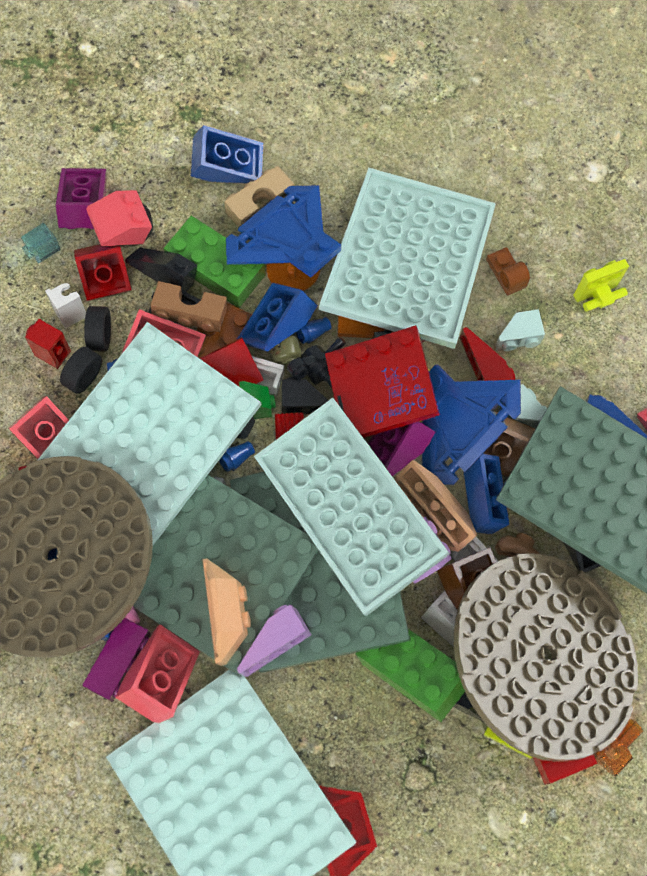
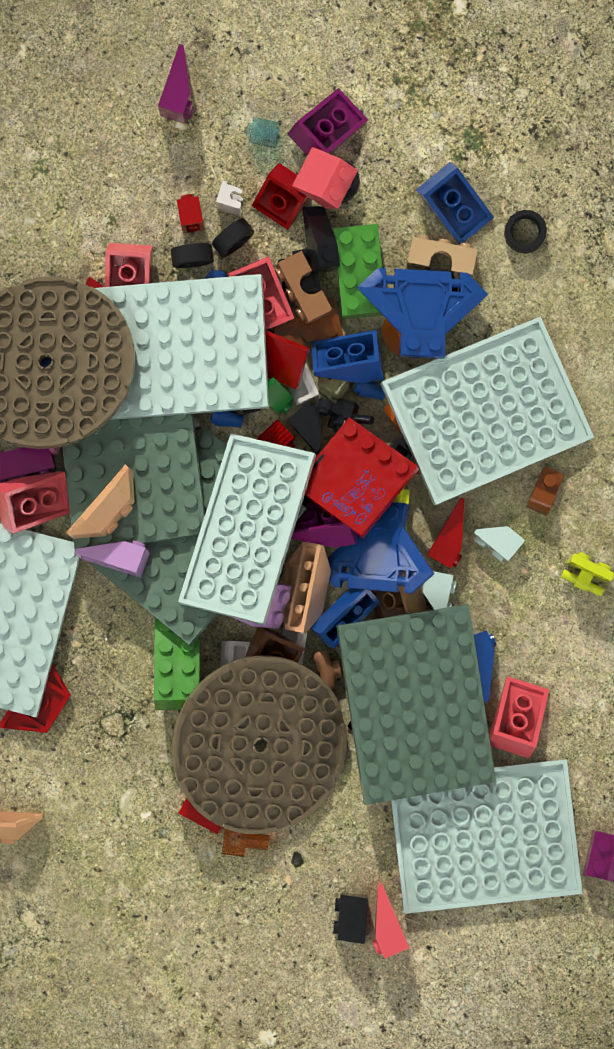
camera: 55 degrees right, 15 degrees up
none -> black tyre [504,210,547,254]

